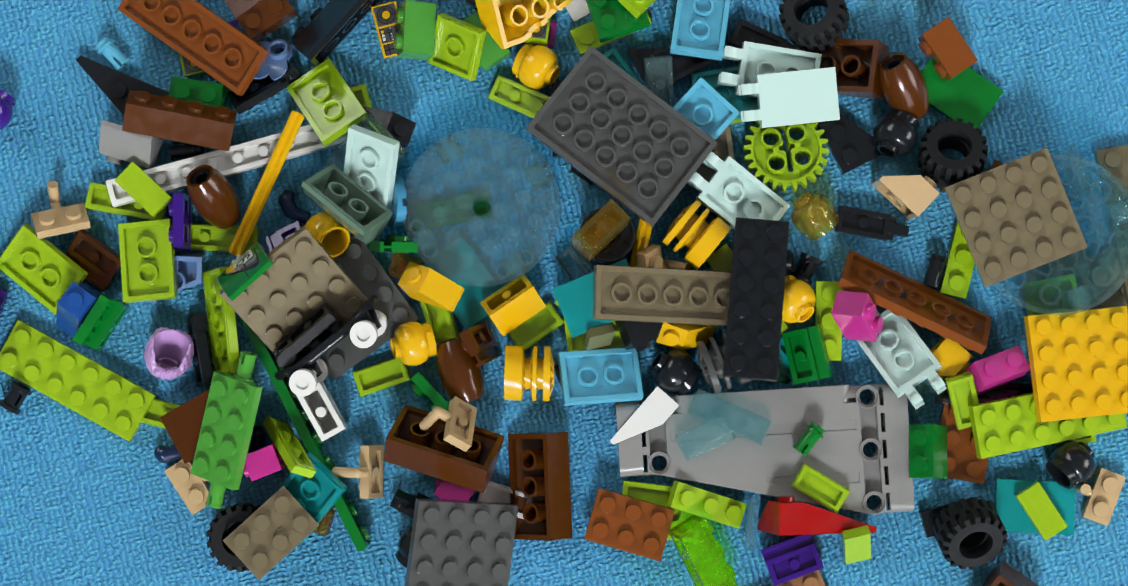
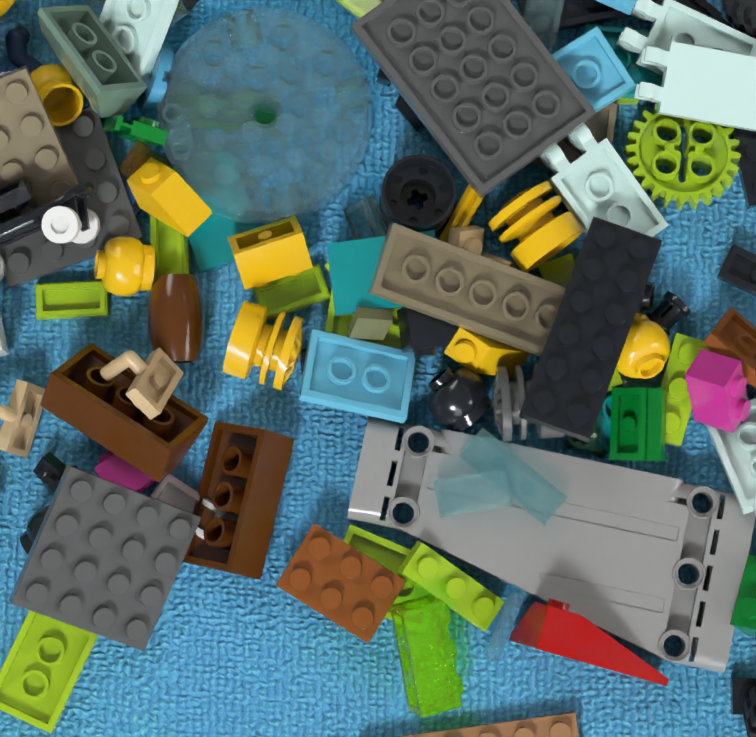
camera: 10 degrees right, 5 degrees down
green plate [410,372,449,411] -> none
reddish brown plate [459,321,503,368] -> none
clear yellow brick [571,199,631,262] -> none
white sticker [610,386,679,445] -> none
dark purple plate [760,535,824,586] -> none
clear yellow piece [791,192,839,240] -> none
lime tile [791,463,850,513] -> none
green pin [793,421,825,457] -> none
lime tile [842,525,871,565] -> none

